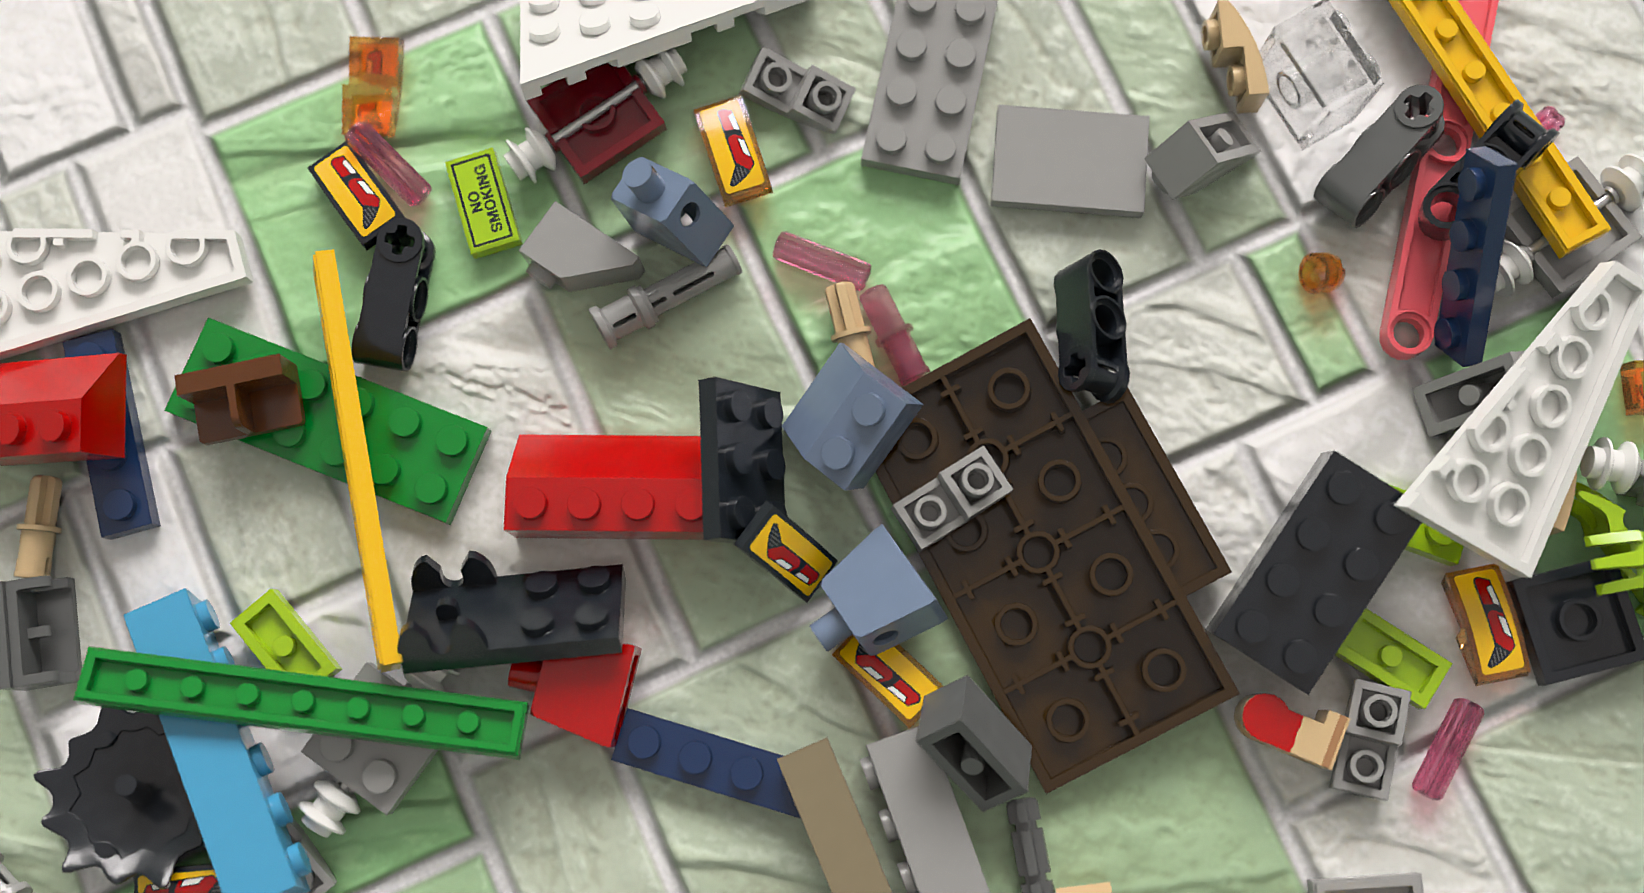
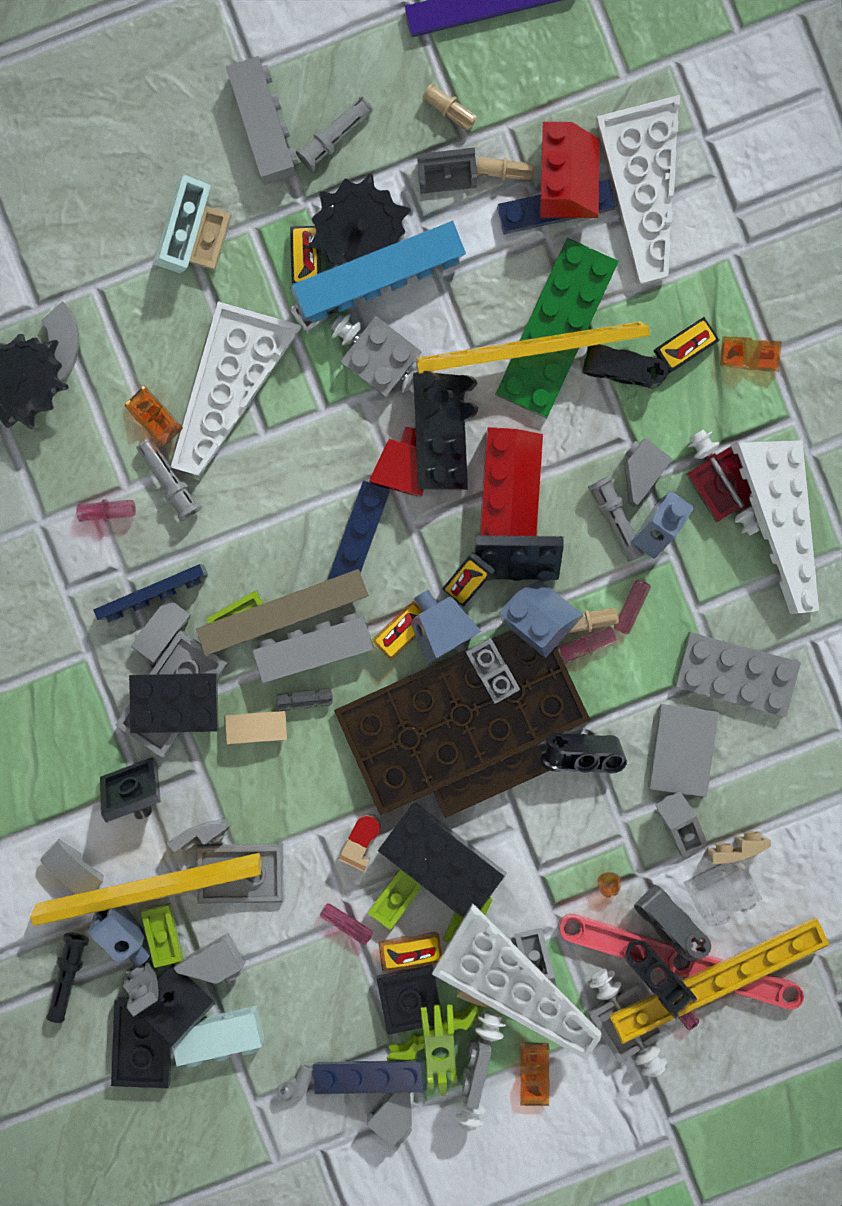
camera: 85 degrees right, 10 degrees up
green tile [73,646,529,760] -> none
reddish brown panel [174,354,306,445] -> none
lime plate [230,588,342,677] -> none
clear pink axle [344,121,432,206] -> none
lime tile [445,147,523,259] -> none
slope [693,95,773,208] -> none
light grey slope [739,46,856,134] -> none
dark grey brick [916,675,1032,812] -> none
light grey slope [1329,679,1411,801] -> none
dark blue plate [1434,146,1518,367] -> none

